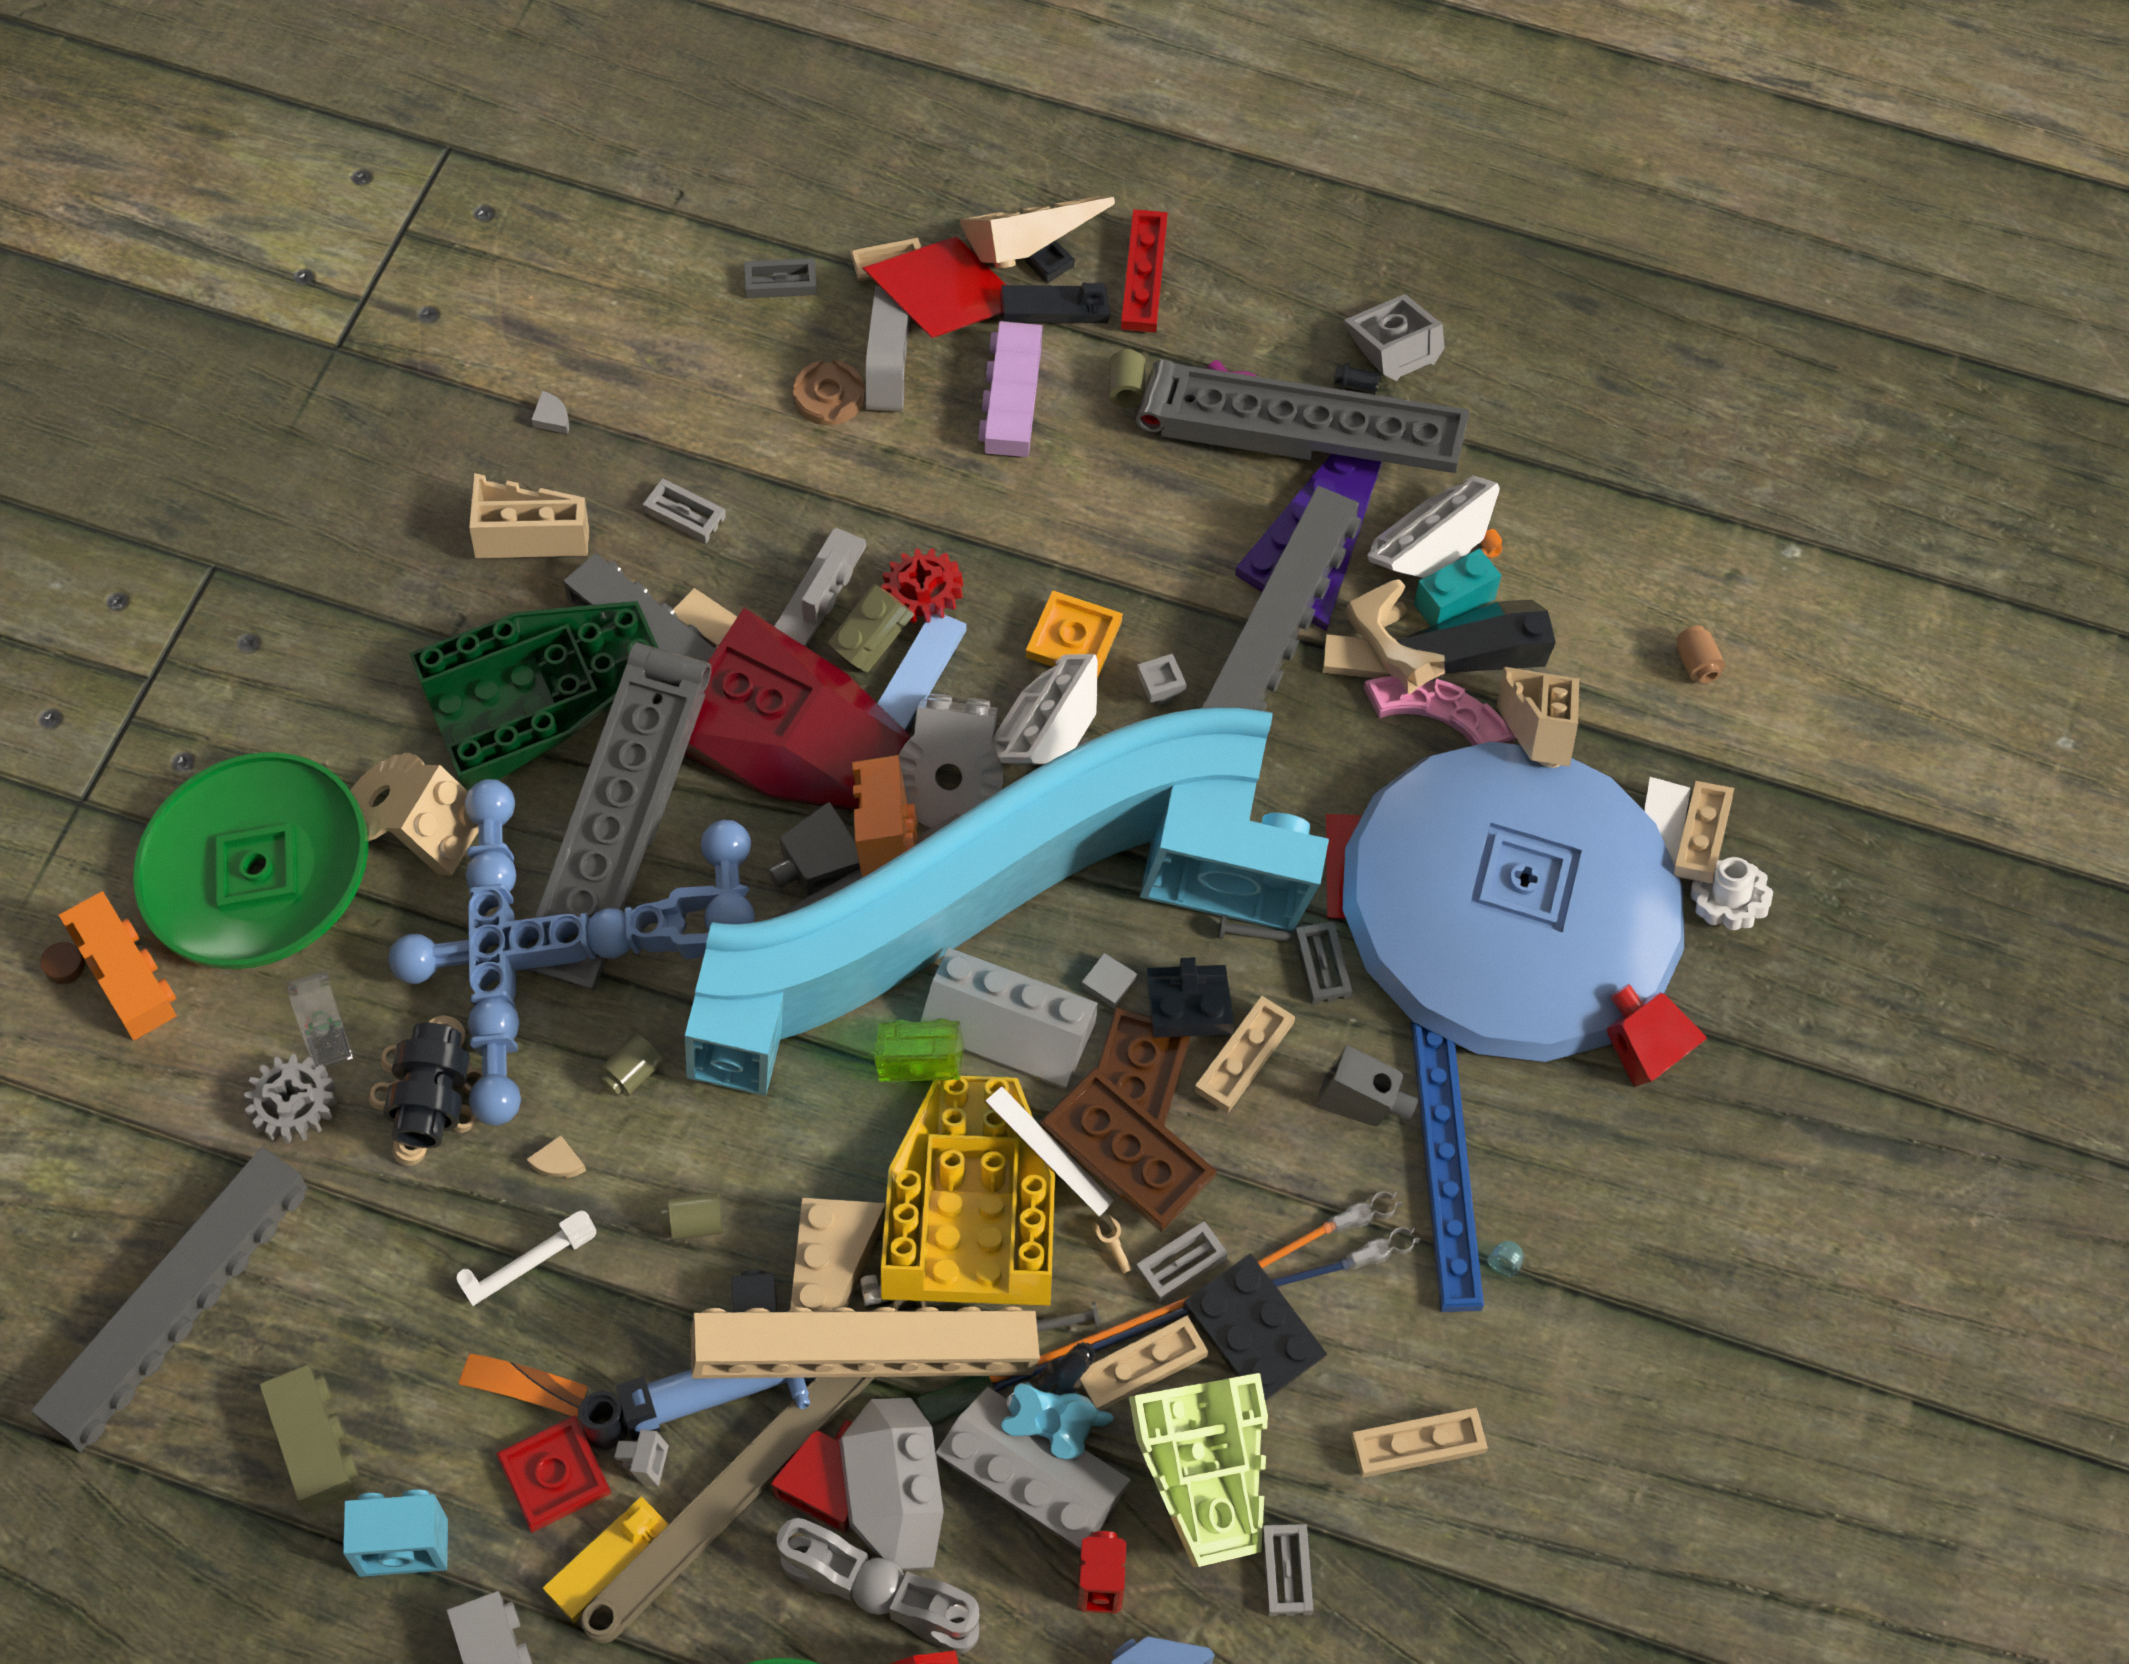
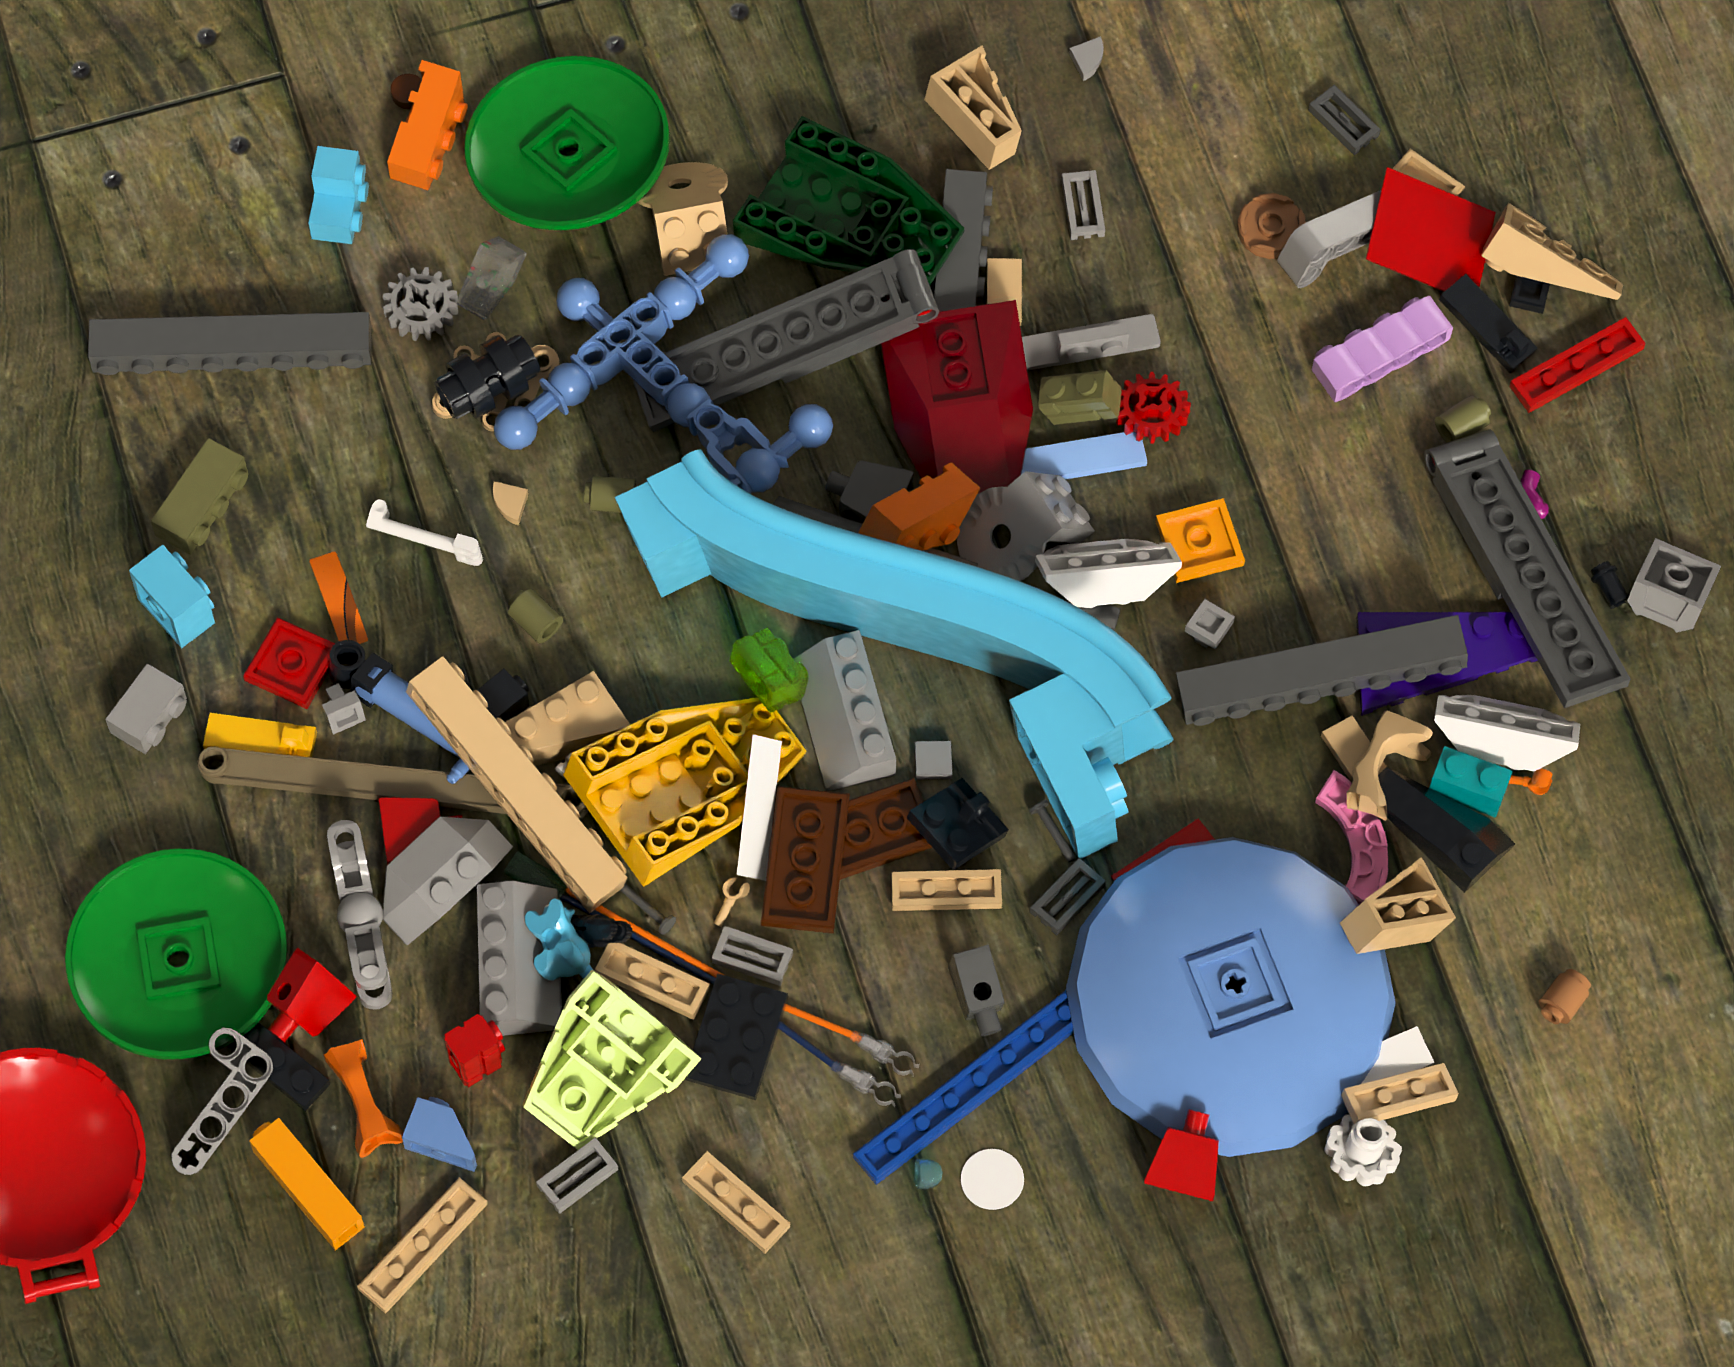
camera: 55 degrees right, 5 degrees up
none -> medium azure brick [308,146,369,244]
none -> white sticker [961,1149,1024,1210]

